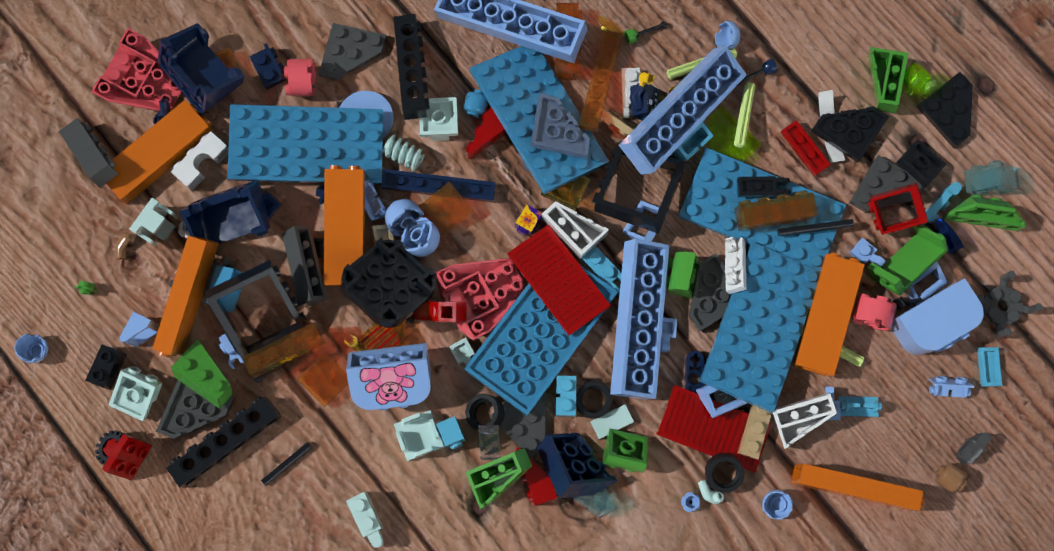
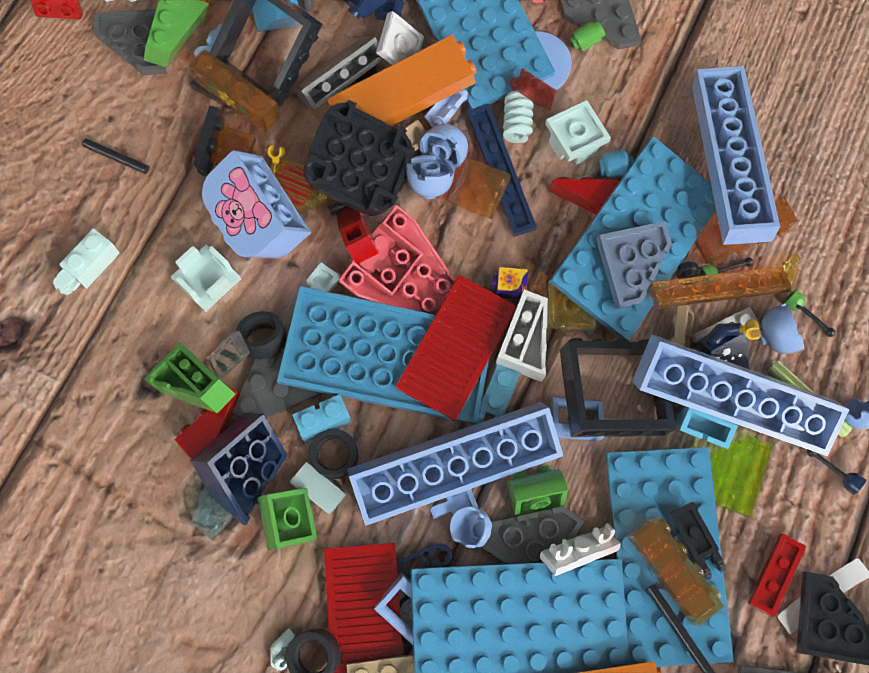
camera: 60 degrees right, 5 degrees down
black brick [166,397,282,488] -> none
black brick [393,14,430,120] -> none
medium azure piece [436,416,466,450] -> none
light blue plate [681,492,700,512] -> none
yellowish green axle [734,82,755,148] -> none
none -> black hinge [193,105,225,176]
none -> white tile [376,11,424,65]
none -> light blue hair [449,506,492,548]
none -> clear red hinge [509,69,556,111]
none -> bright green brick [570,19,606,52]
none -> black plate [677,261,701,283]
none -> hinge [698,257,753,285]
none -> light blue cylinder [760,303,804,354]

